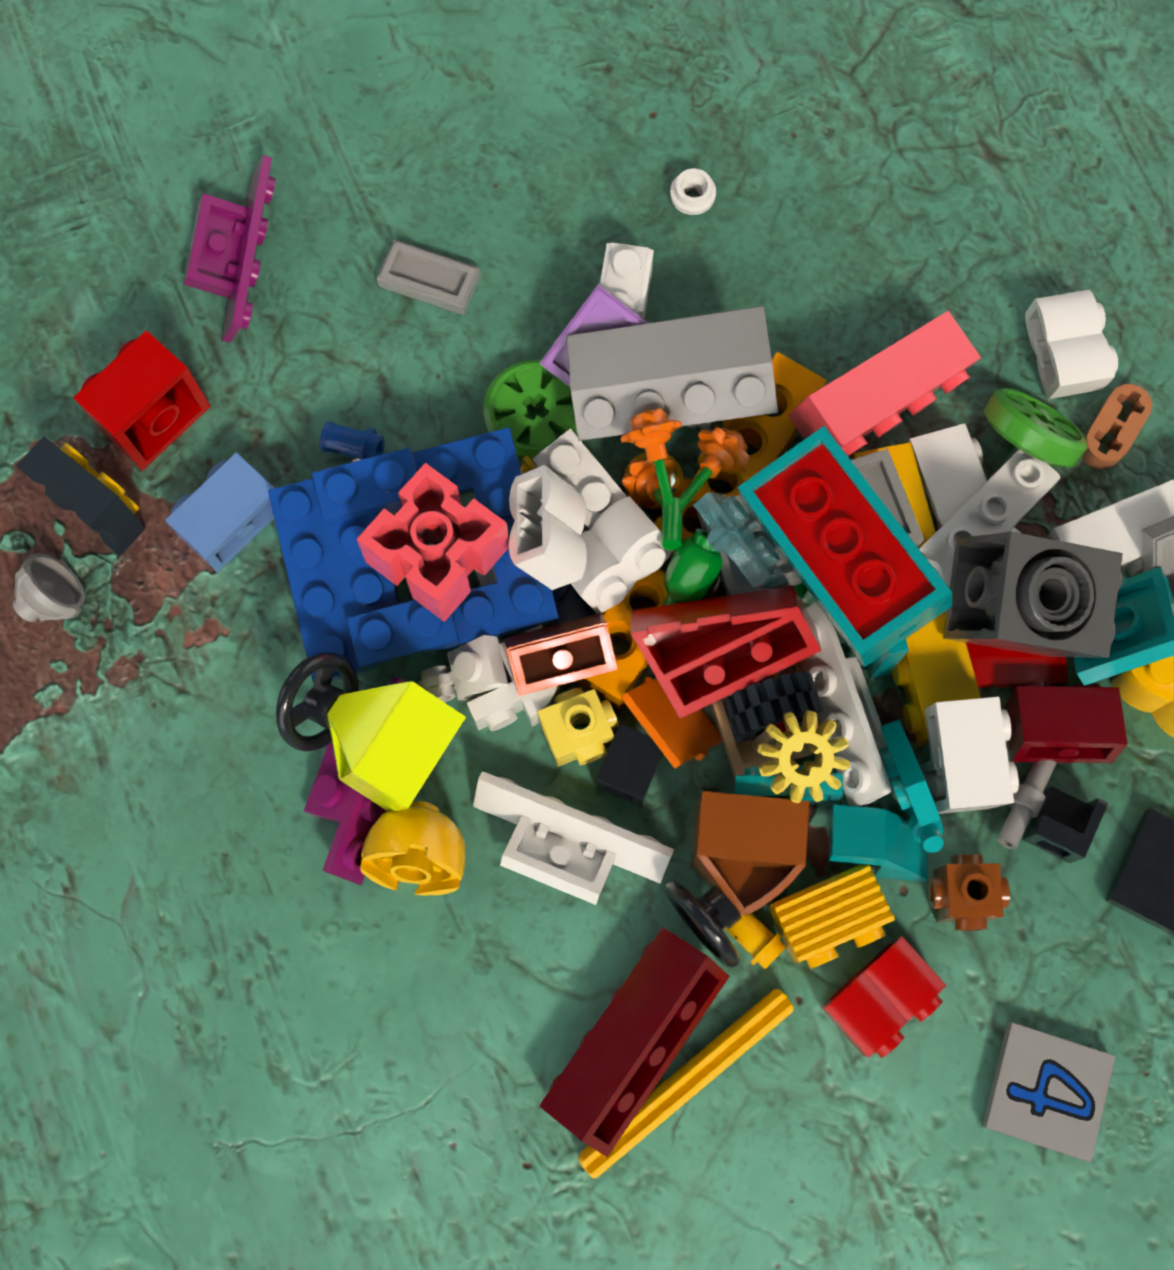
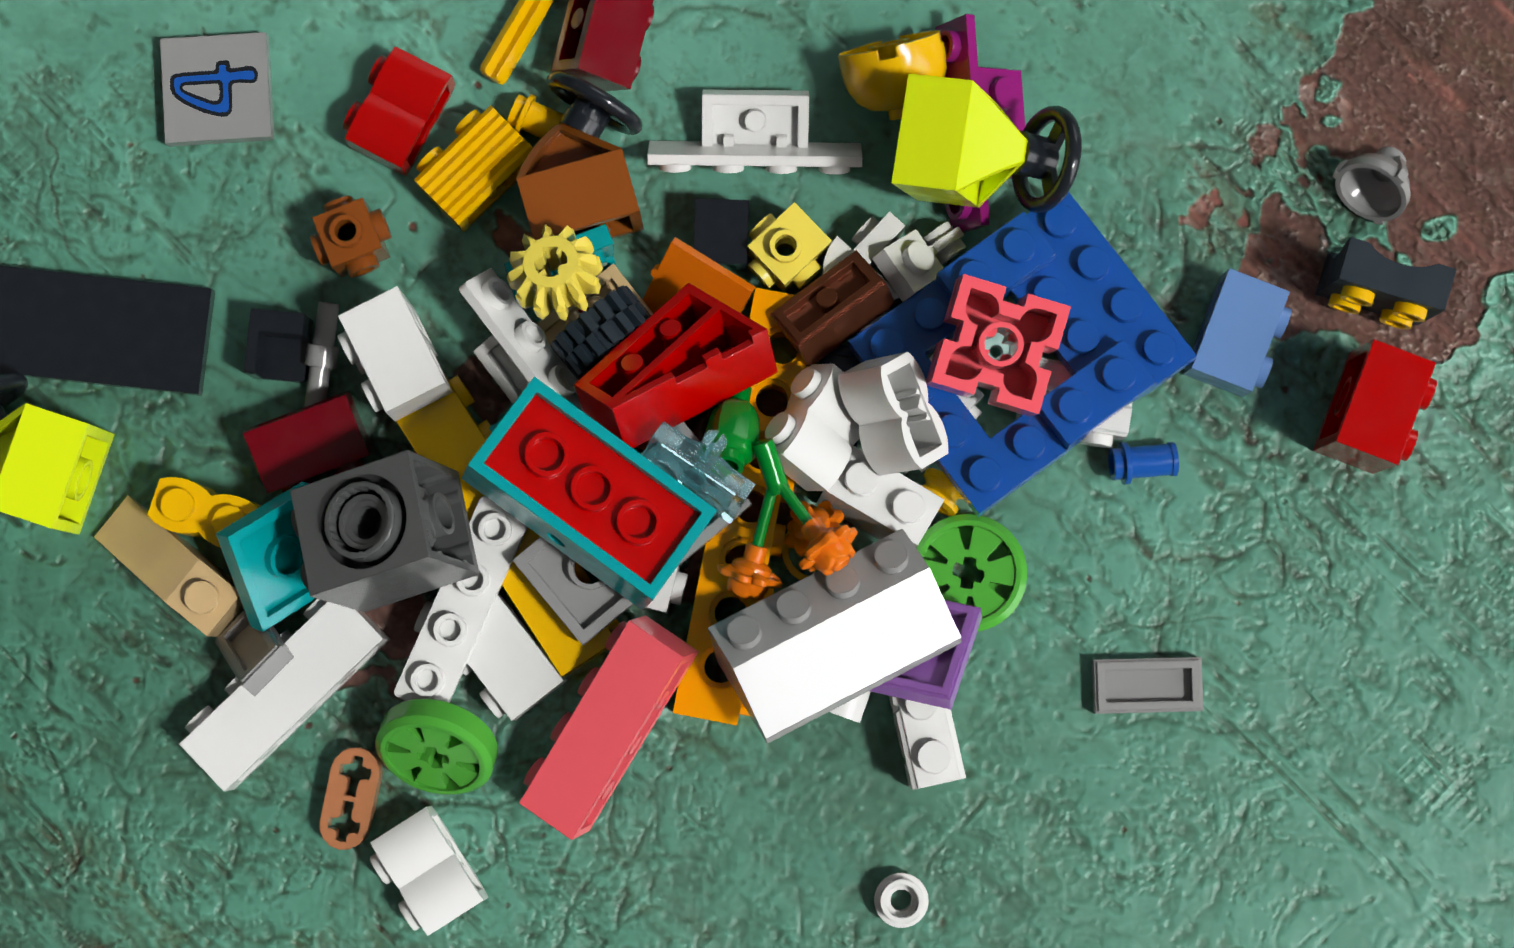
camera: 155 degrees right, 10 degrees up
magenta bracket [183,155,276,343] -> none
teal slope [829,804,927,882] -> none
teal plate [878,720,944,853] -> none

